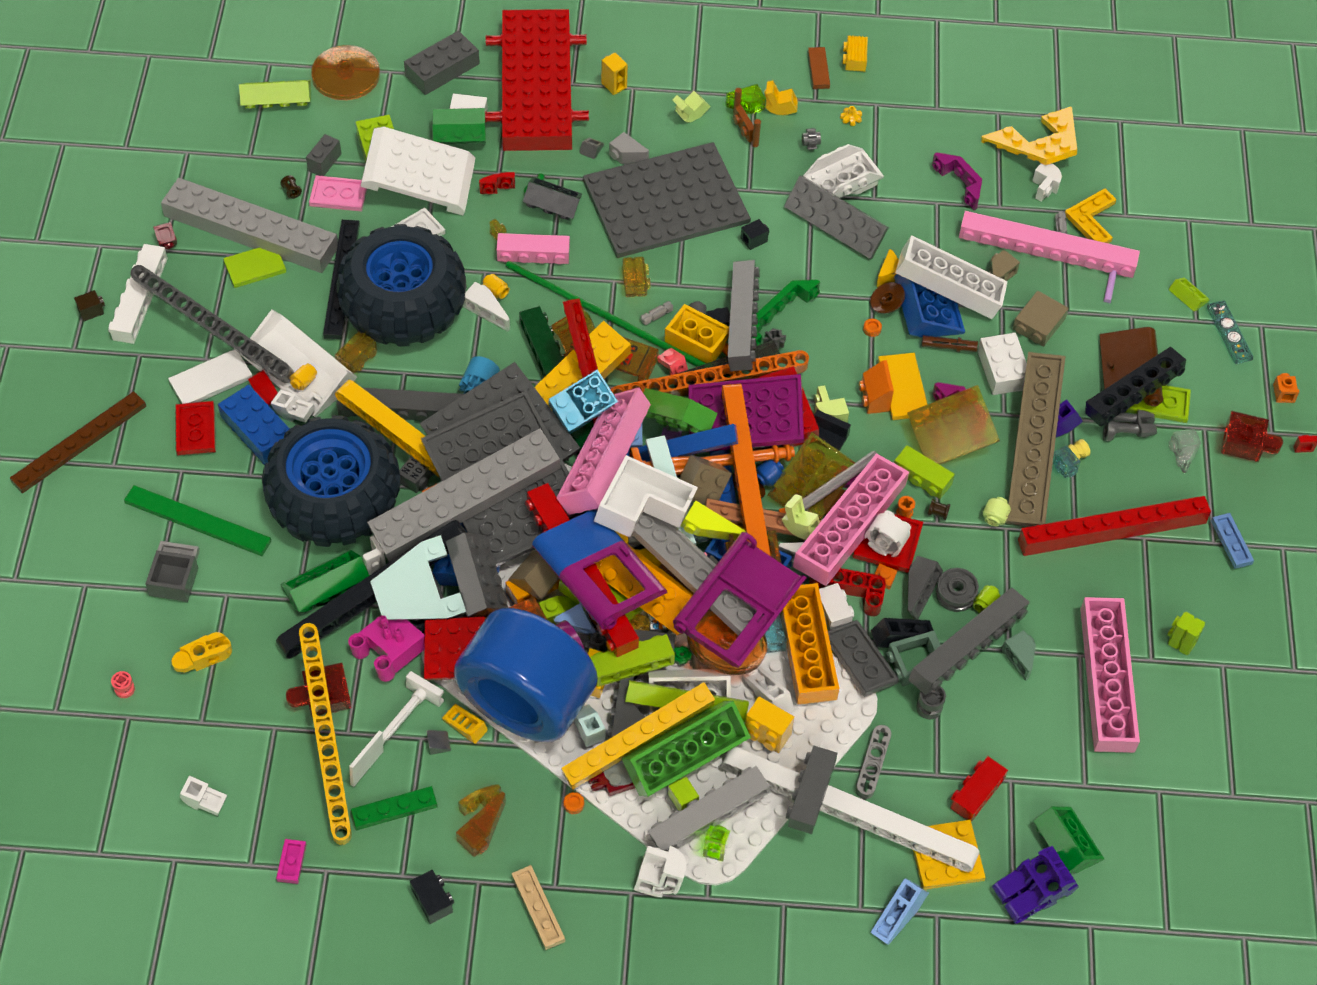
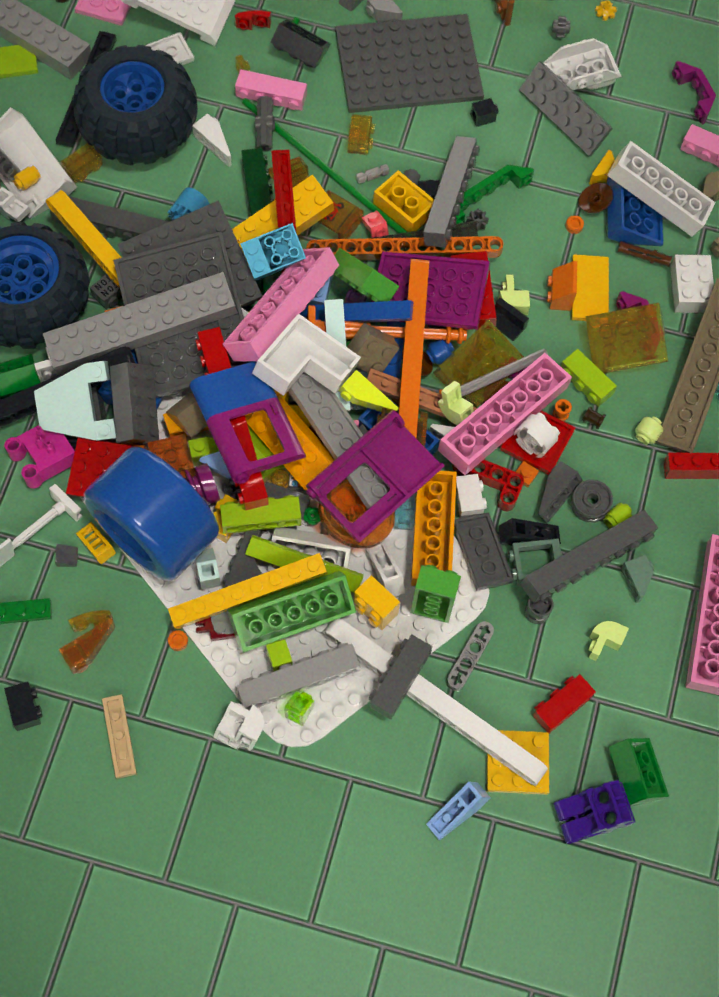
camera: 10 degrees right, 10 degrees up
yellow brick [483,274,510,299] -> none
none -> dark grey piece [255,96,275,151]
none -> bright green brick [410,565,461,623]
none -> yellowish green brick [588,621,629,661]

